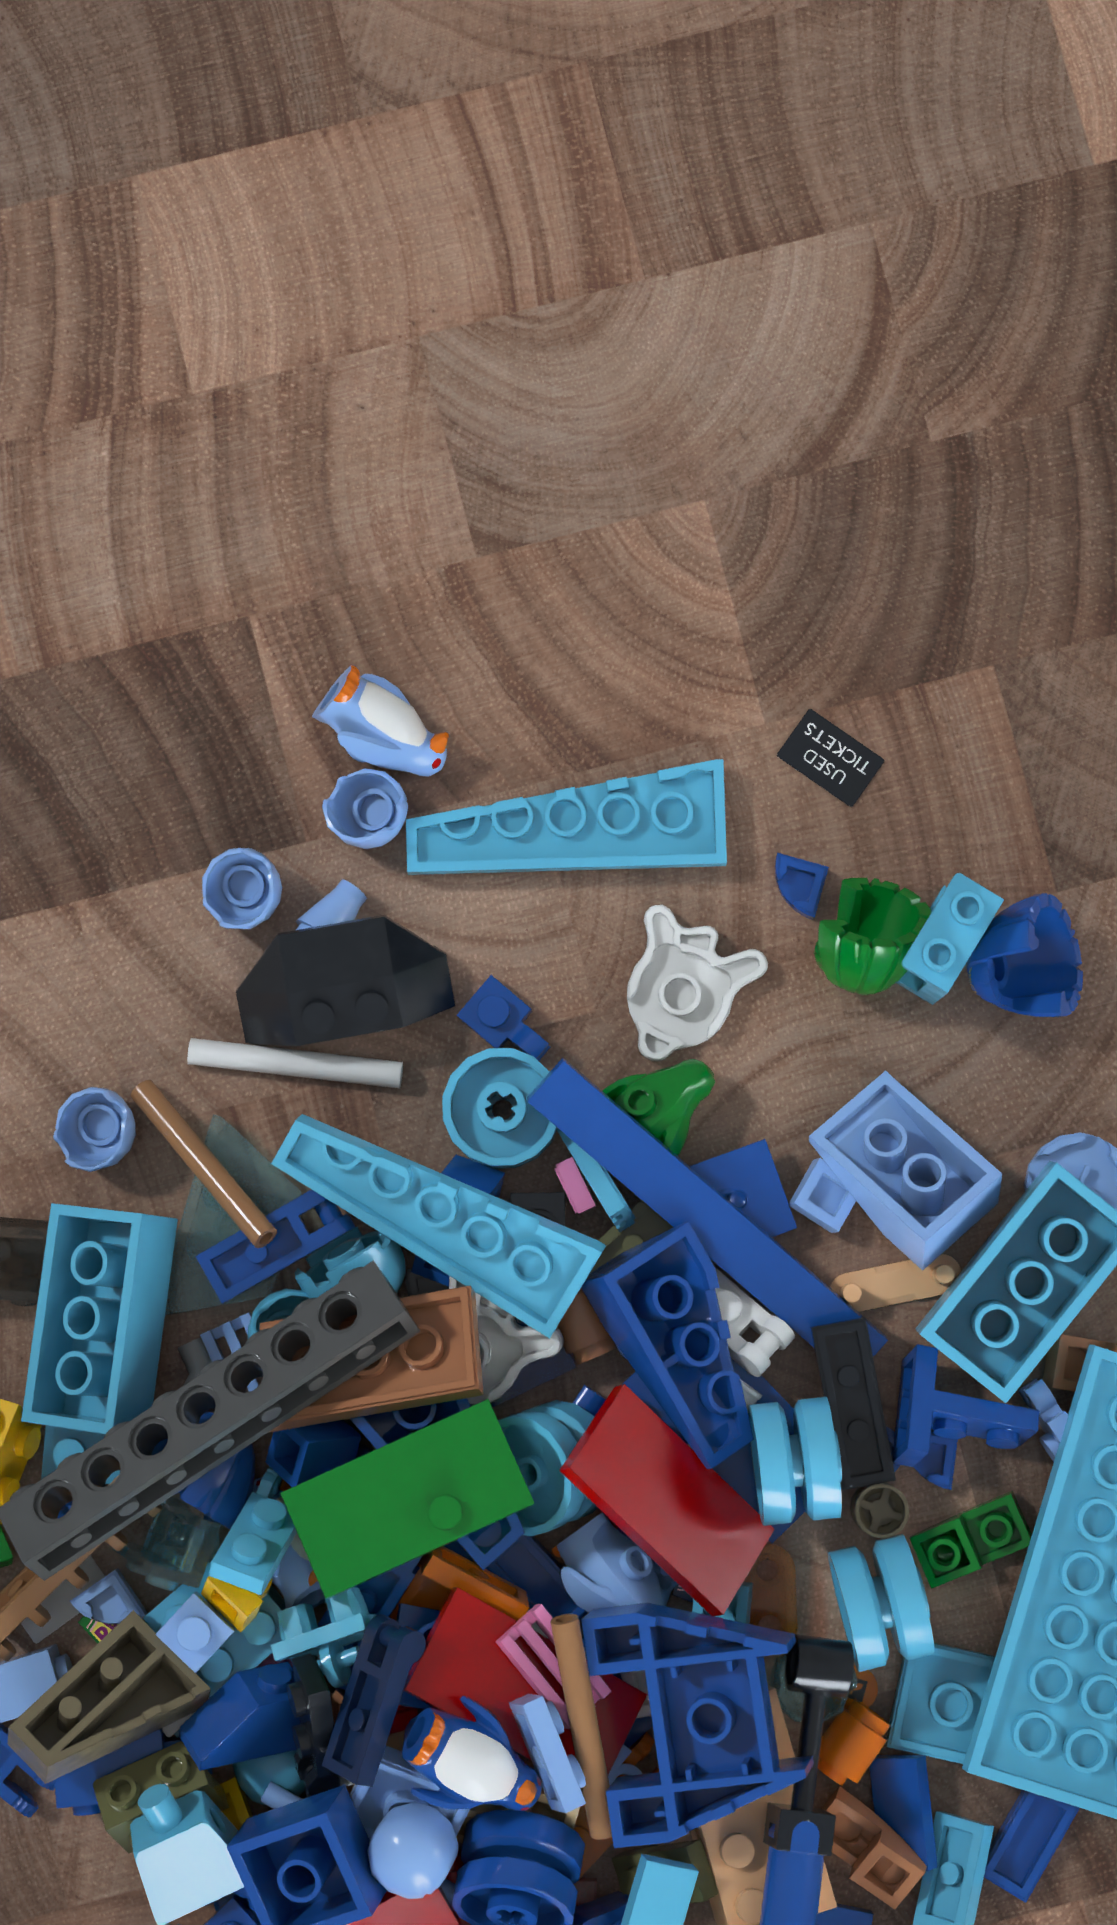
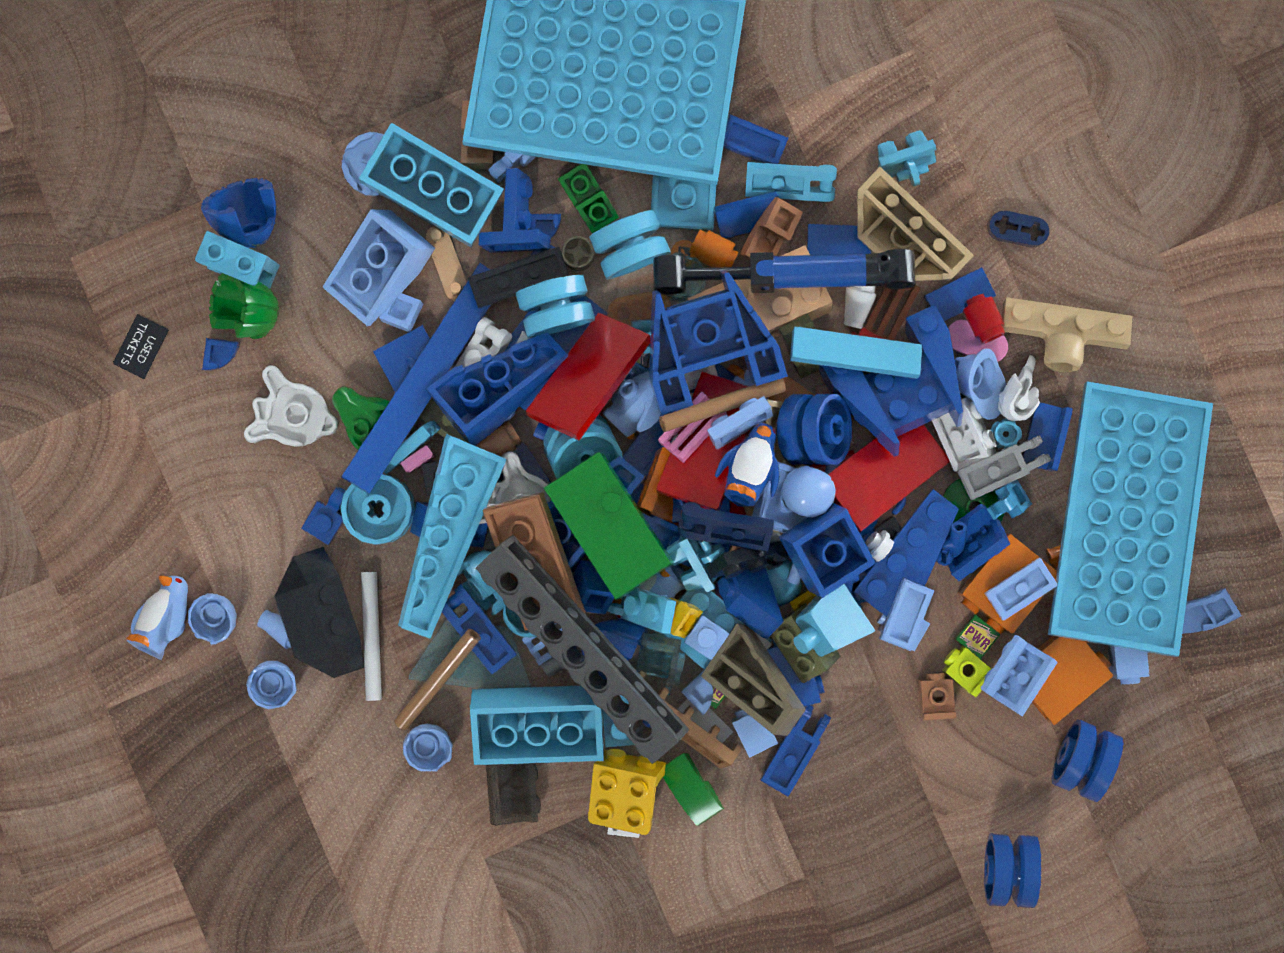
camera: 100 degrees left, 5 degrees up
medium azure wing [406,759,727,875] -> none

